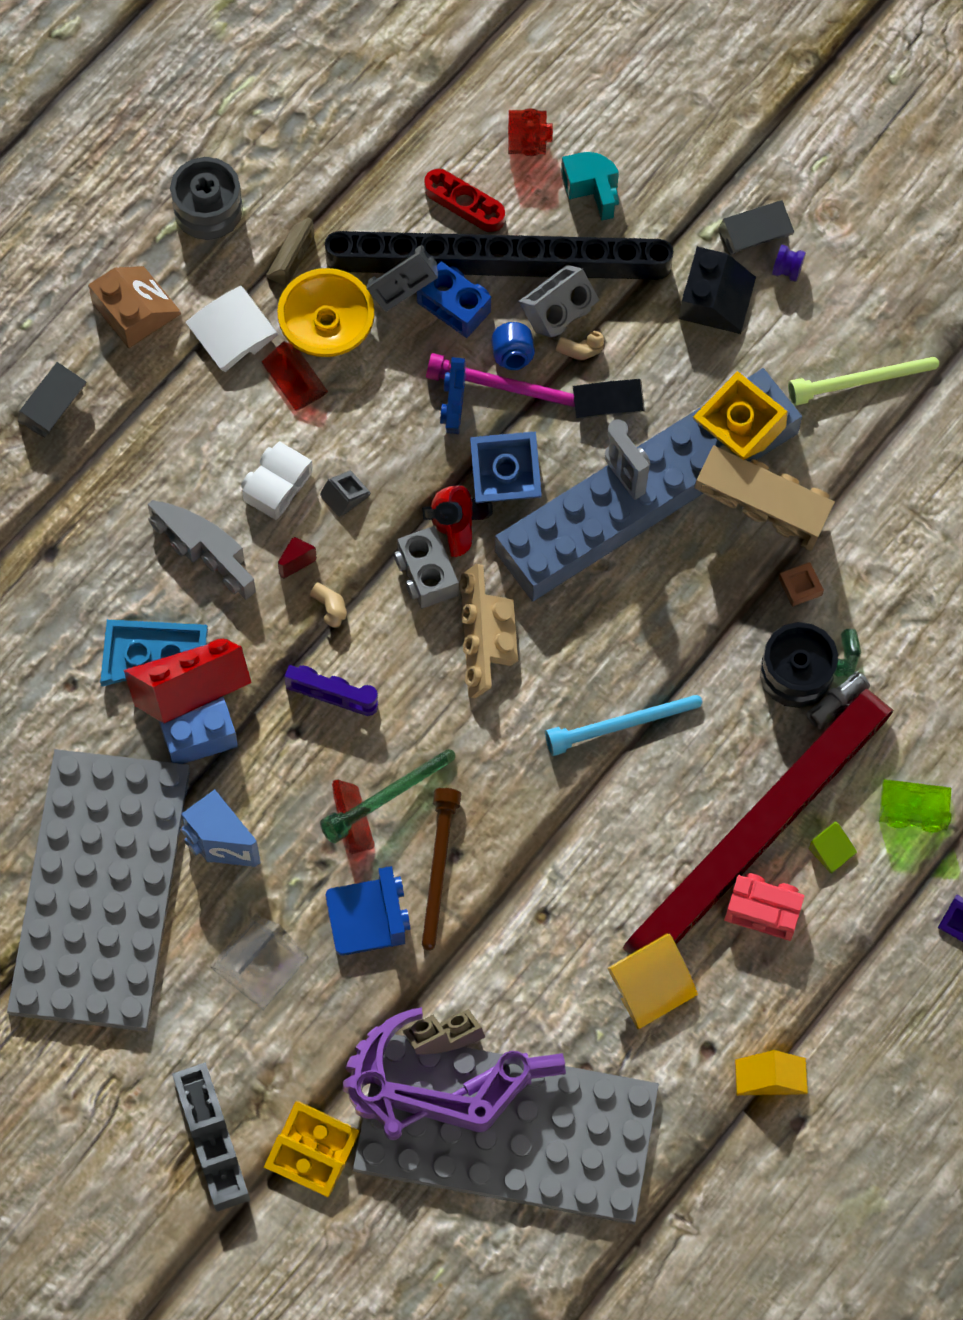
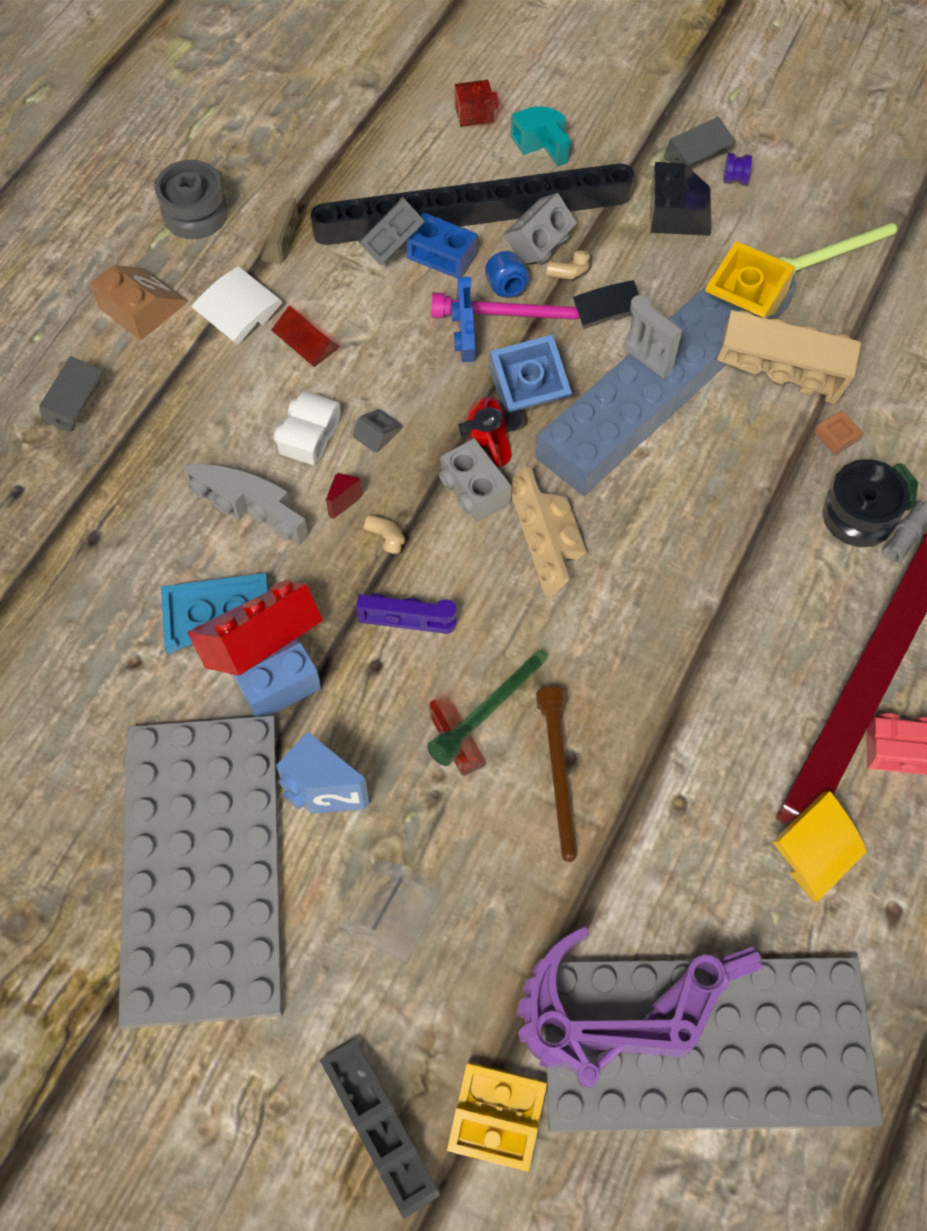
camera: 10 degrees left, 5 degrees down
yellow dish [277,268,375,357] -> none
blue bracket [325,866,411,956] -> none
dark tan slope [402,1009,485,1054] -> none
red beam [424,169,505,232] -> none
medium azure piece [545,695,703,756] -> none

